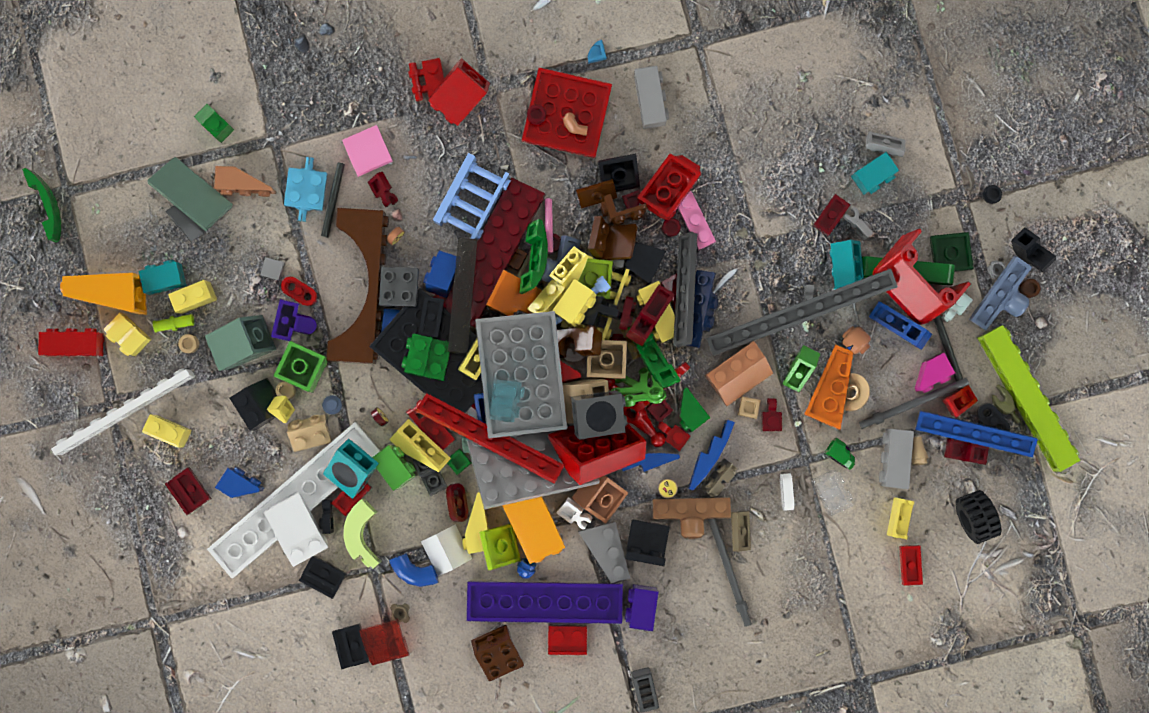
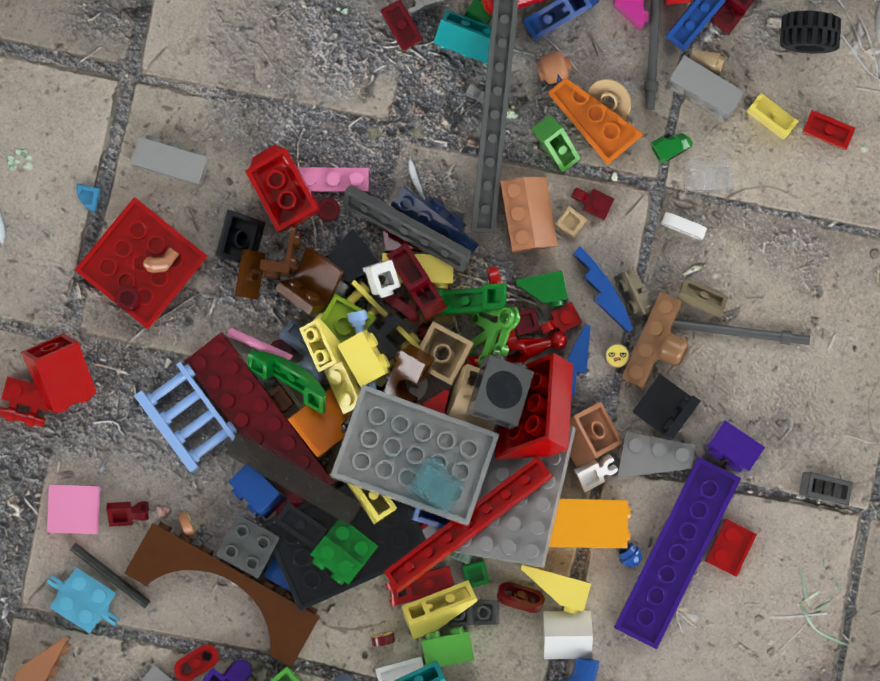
camera: 65 degrees left, 0 degrees up
reddish brown bracket [471,625,524,681] -> none
lime tile [480,523,521,570] -> none
dark red tile [622,189,640,209] -> none
none -> white brick [363,260,400,298]

